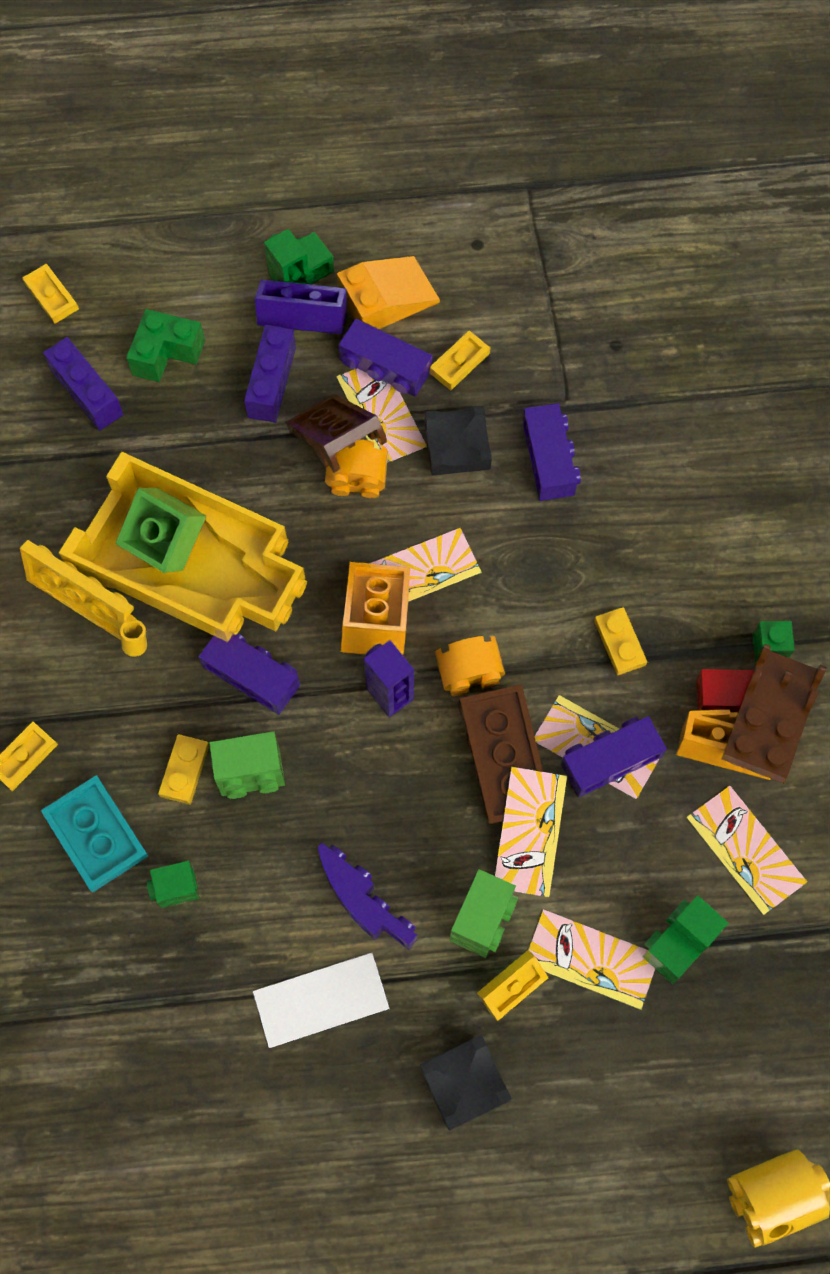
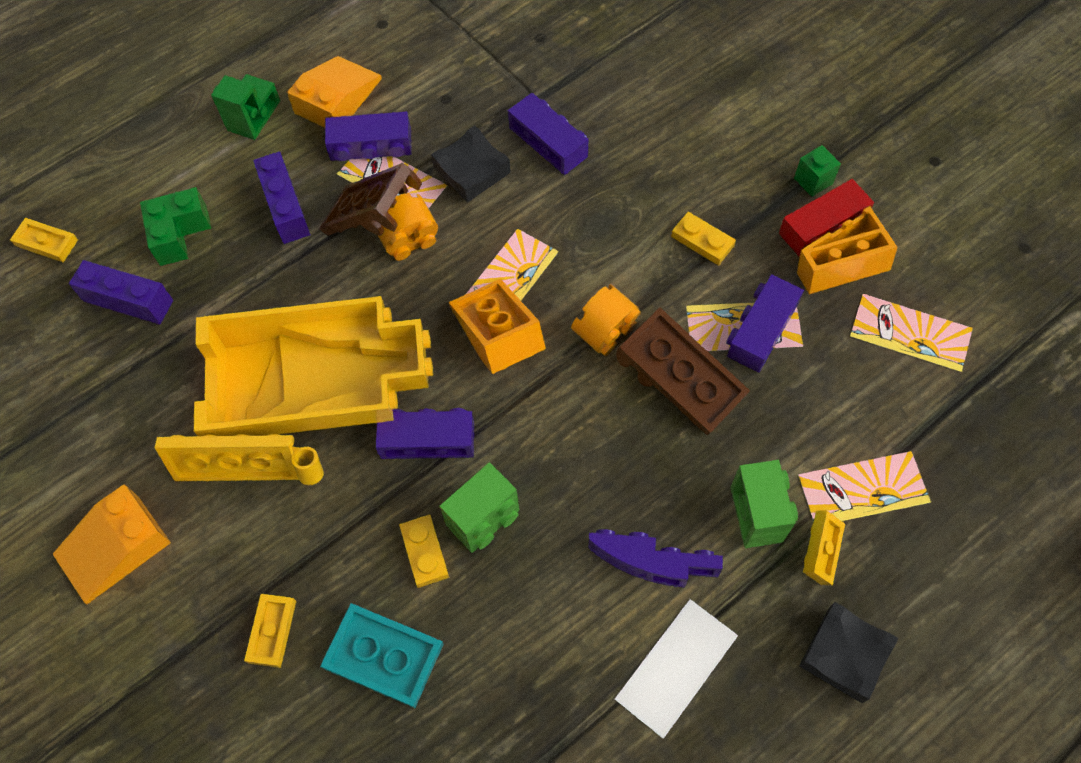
camera: 30 degrees left, 5 degrees down
bright green brick [115,488,206,573] -> none
green brick [147,861,200,908] -> none
dark purple brick [255,280,347,334] -> none
dark purple brick [364,640,414,718] -> none
yellow plate [429,331,490,391] -> none
sticker [495,767,567,897] -> none
green brick [642,895,729,985] -> none
reddish brown hinge [721,644,827,784] -> none

